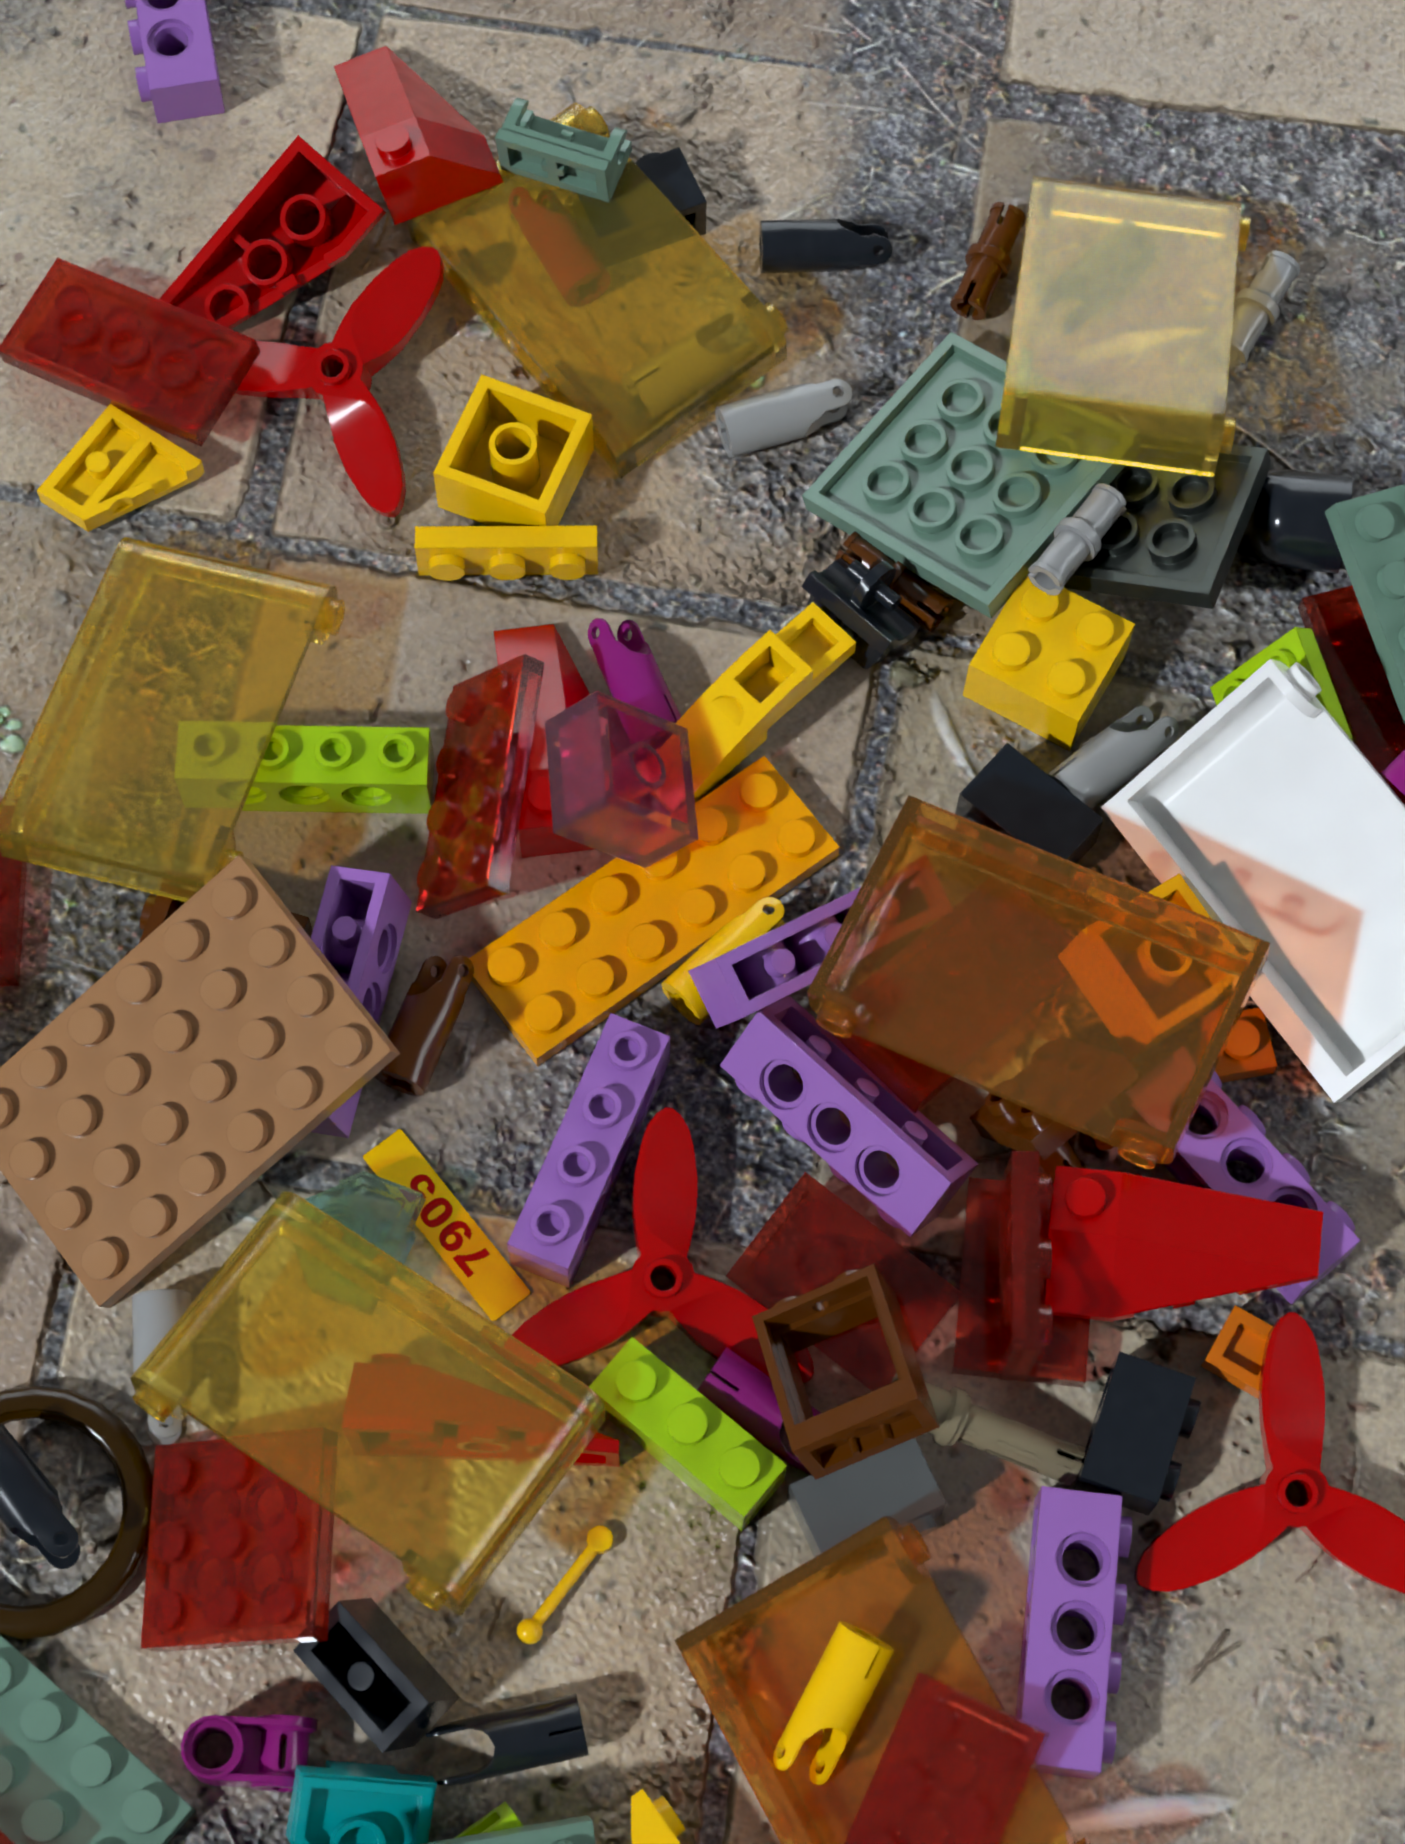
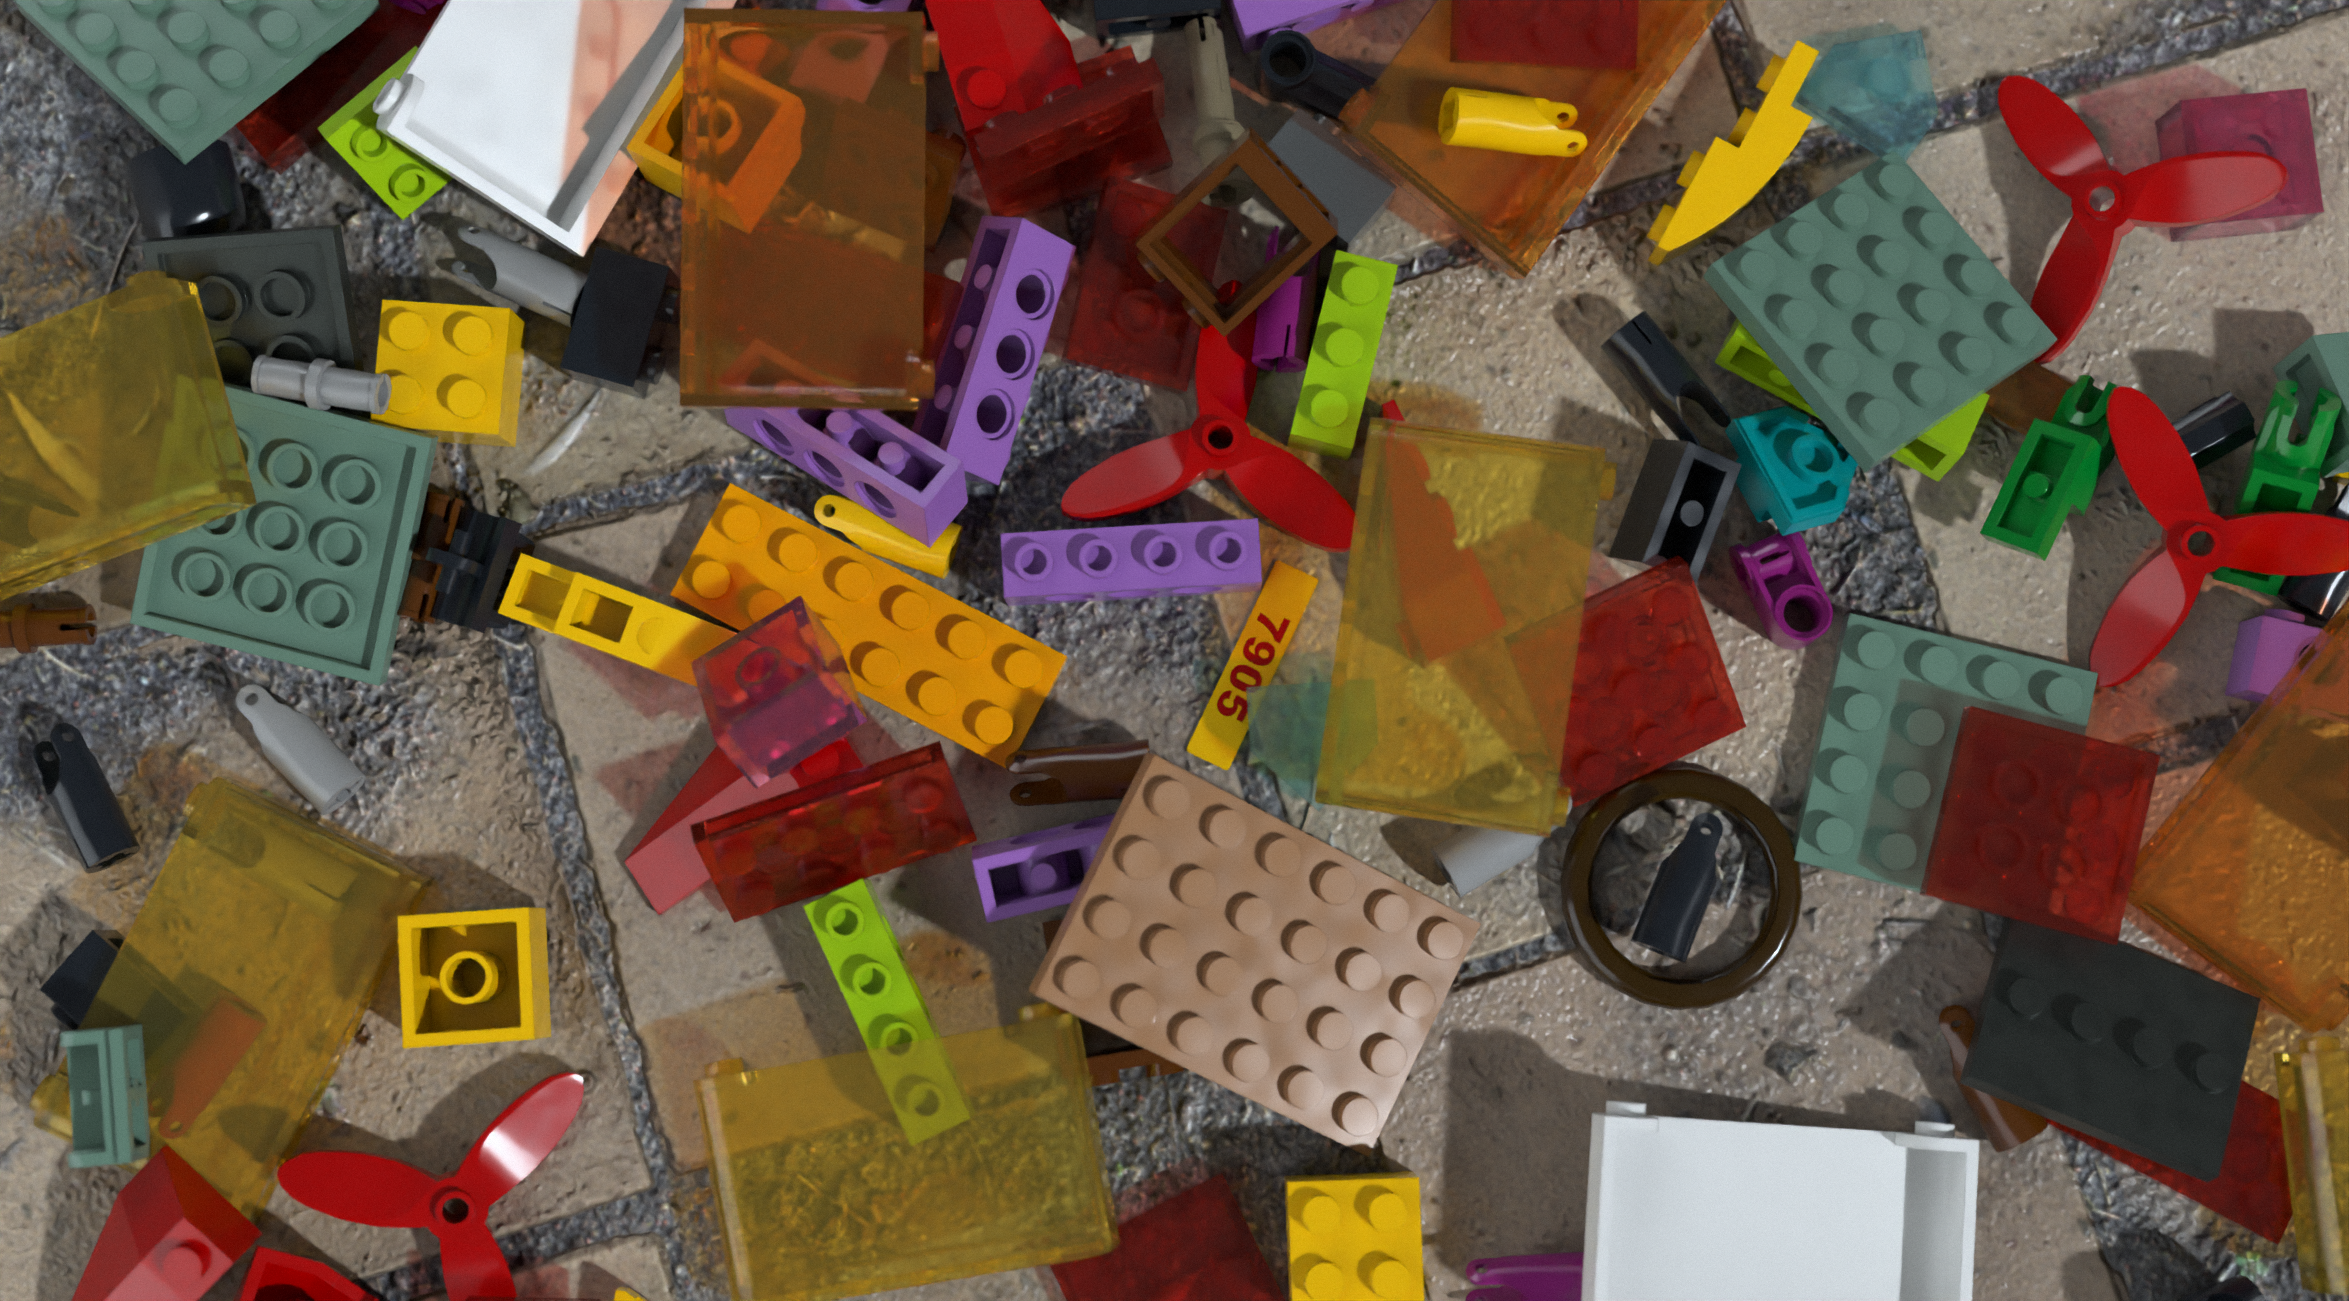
camera: 115 degrees left, 15 degrees up
yellow plate [415,525,598,581] -> none
yellow hinge [516,1525,613,1645] -> none
magenta piece [588,618,681,751] -> none
none -> black piece [1254,30,1382,134]

